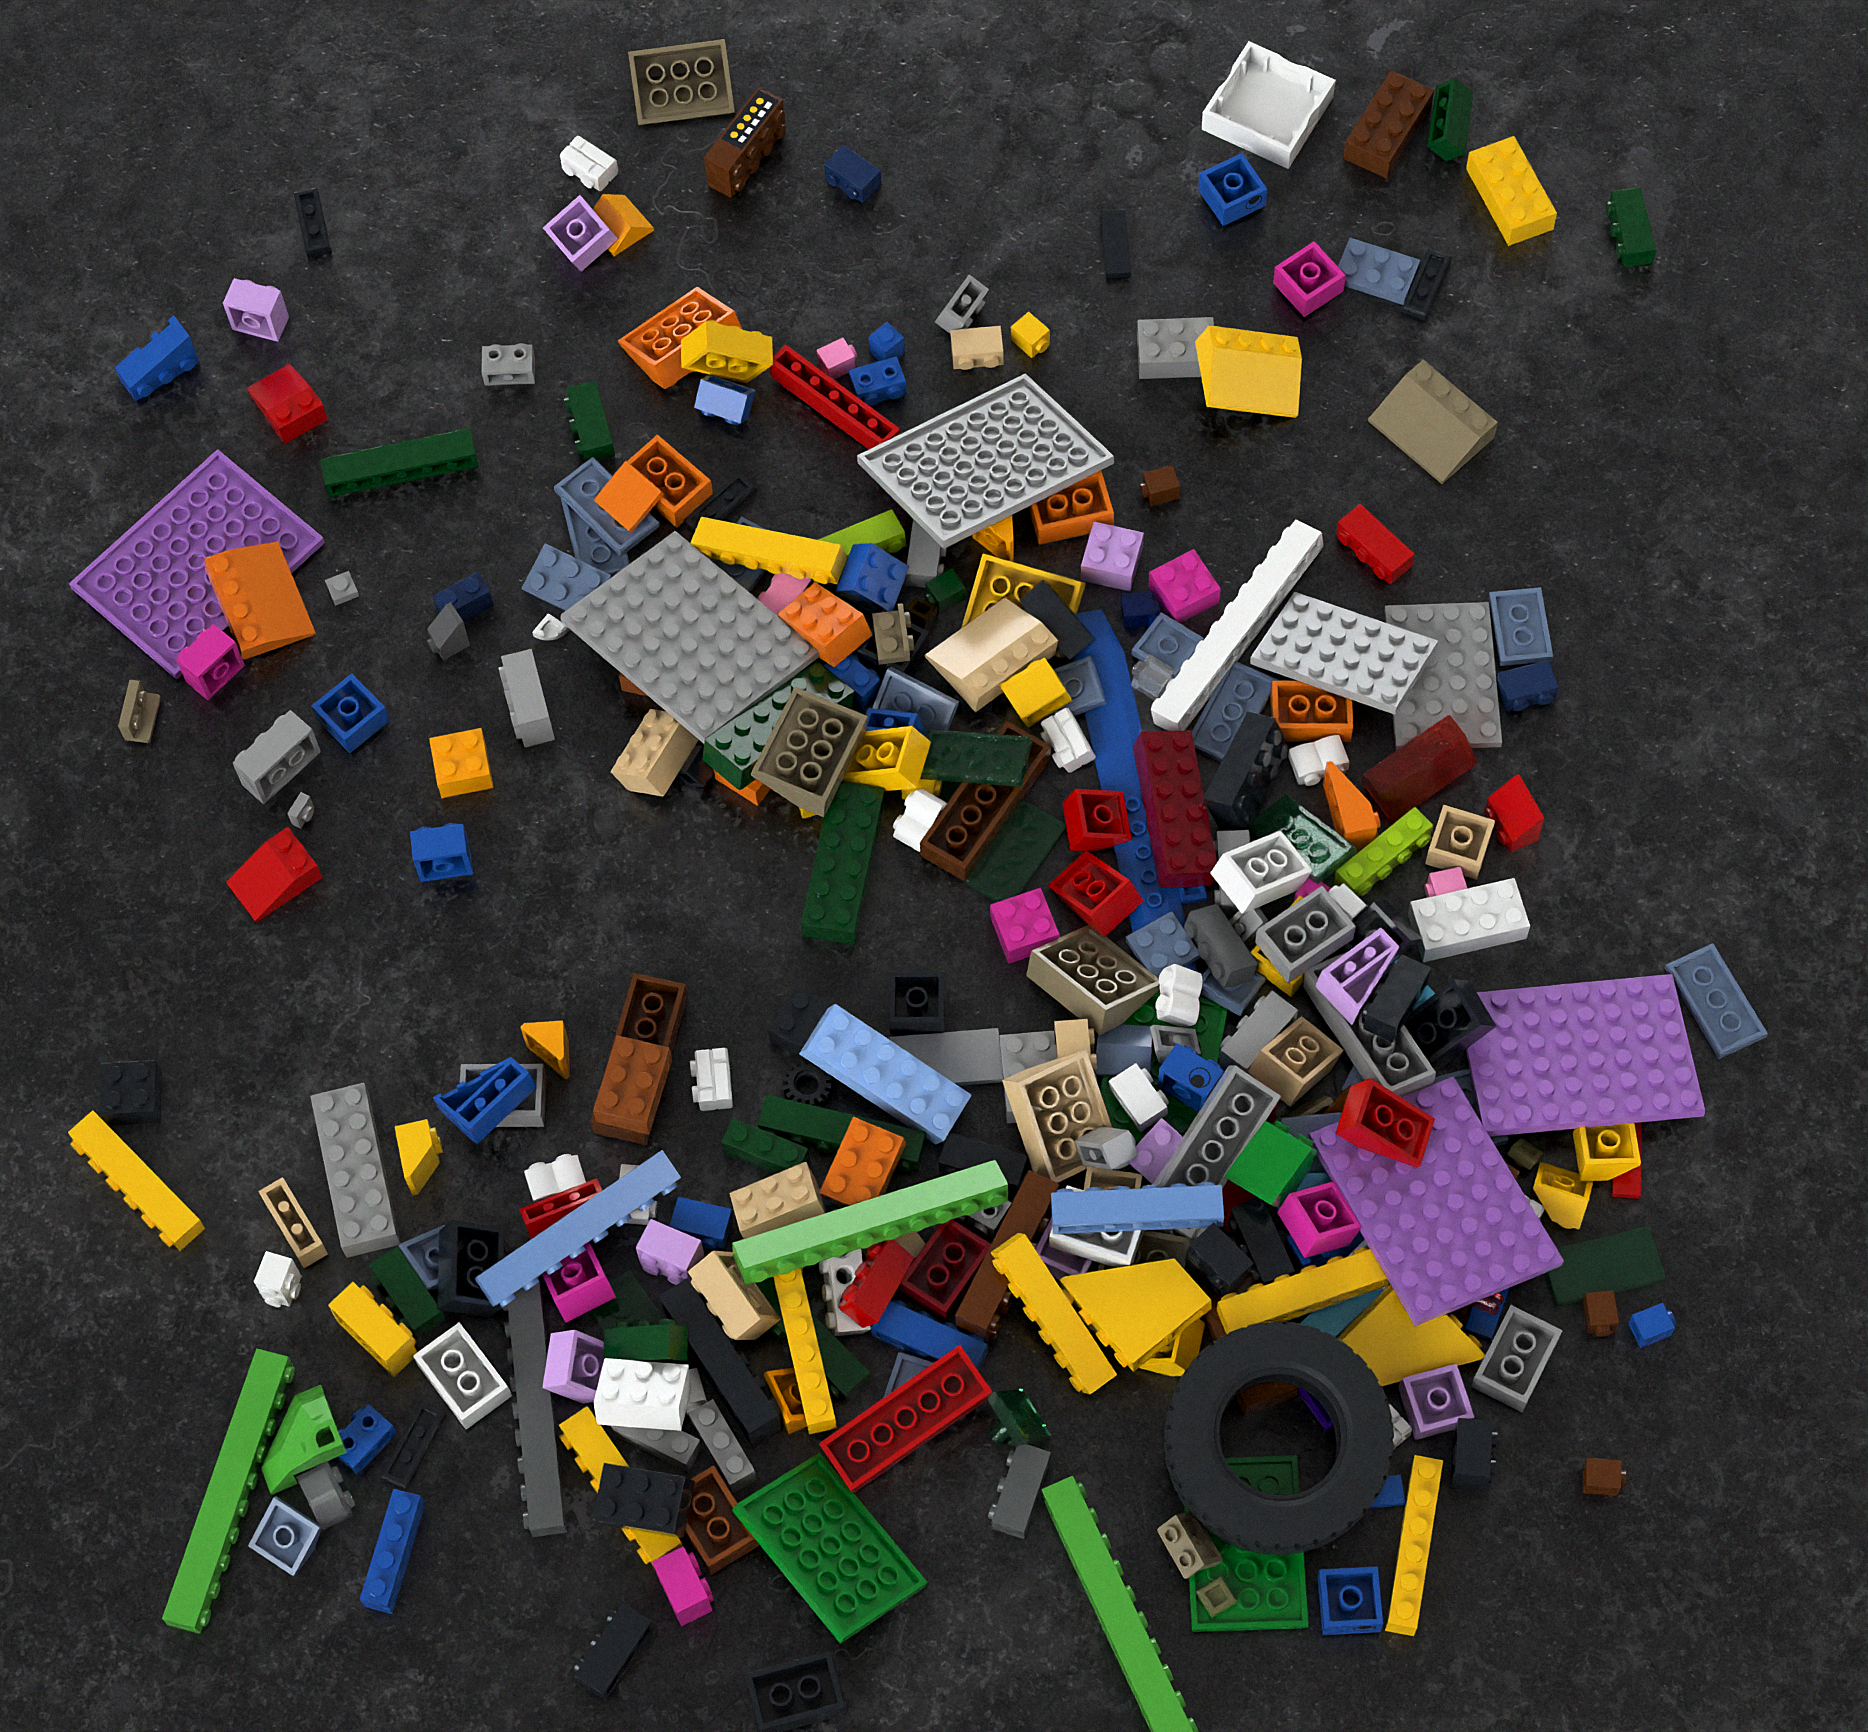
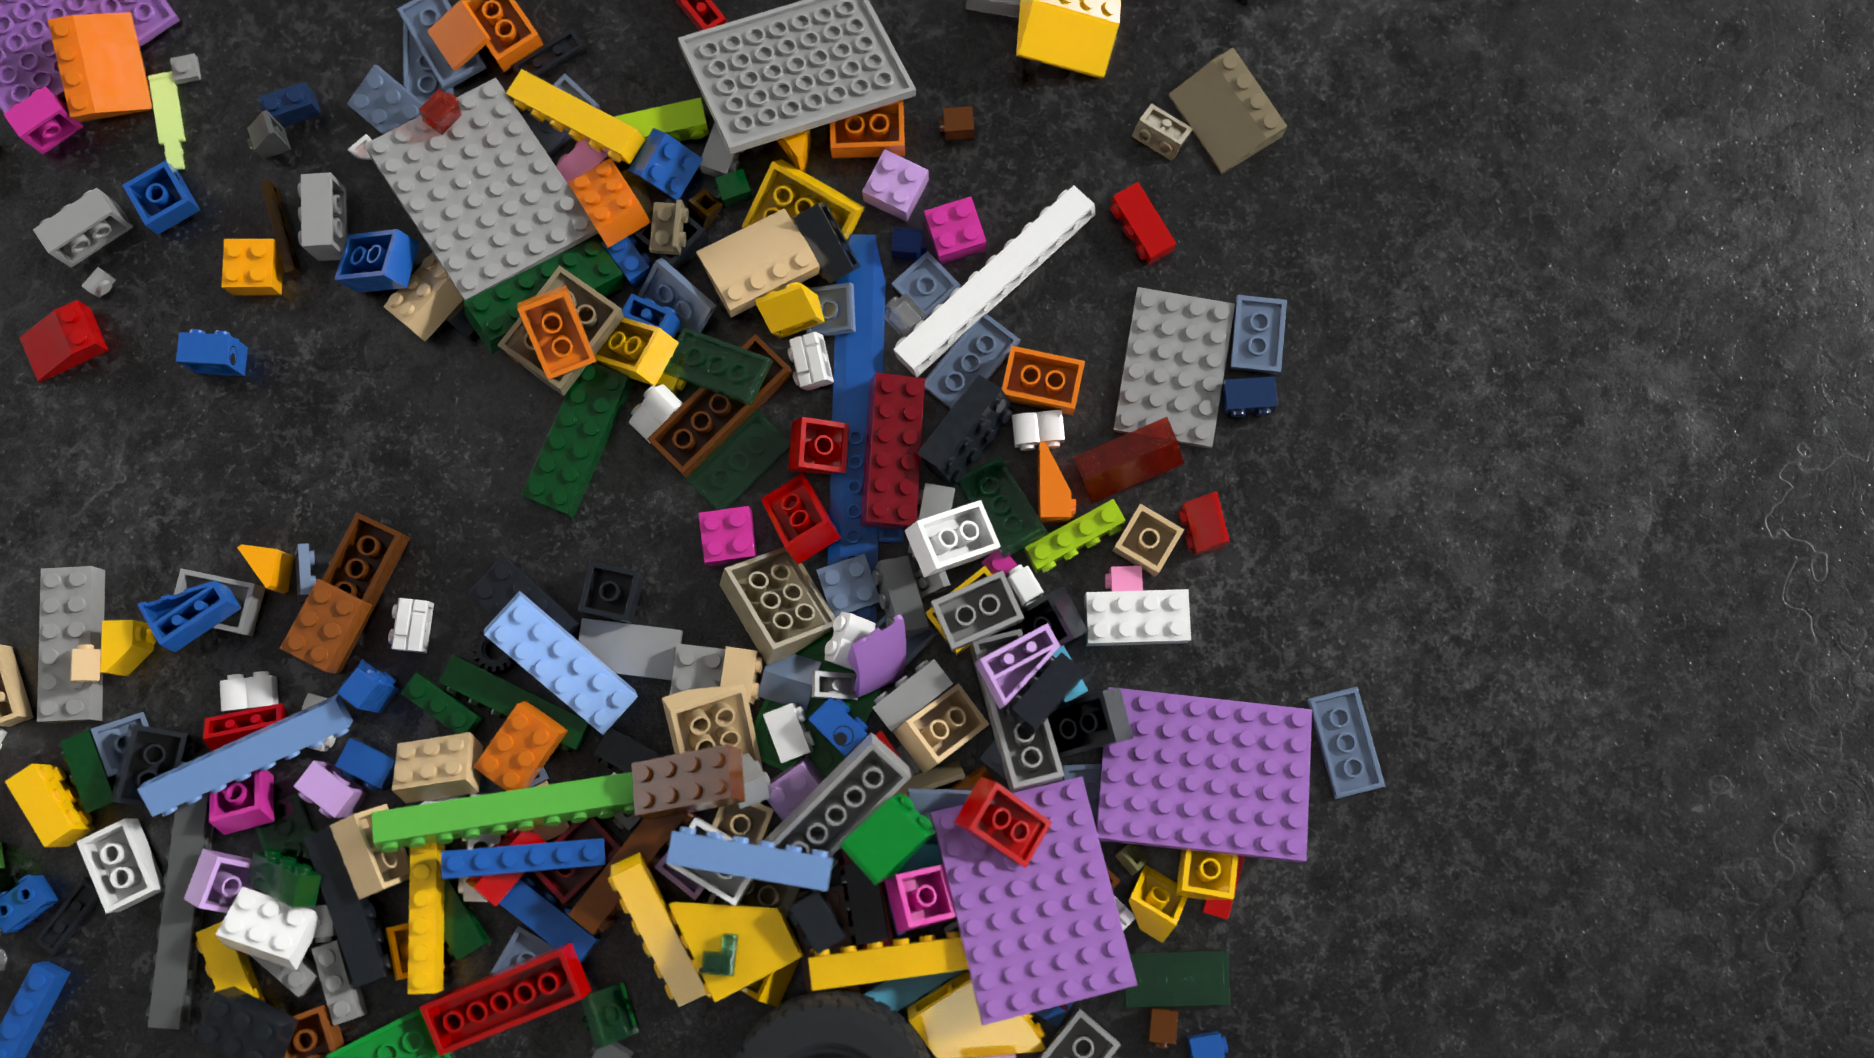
camera: 10 degrees right, 15 degrees up
plate [1250,592,1438,715] -> none
none -> tan brick [70,644,101,683]
none -> yellowish green piece [148,71,185,170]
none -> dark brown tile [260,180,302,280]
none -> sand blue plate [295,543,316,602]
none -> blue brick [334,229,420,293]
none -> blue wedge [337,659,400,713]
none -> clear red brick [419,89,462,135]
none -> blue plate [441,838,605,880]
none -> orange slope [517,285,596,380]
none -> reddish brown brick [632,744,745,820]
none -> clear green piece [699,933,738,976]
none -> medium lavender slope [847,614,906,697]
none -> dark tan bracket [1132,104,1193,161]

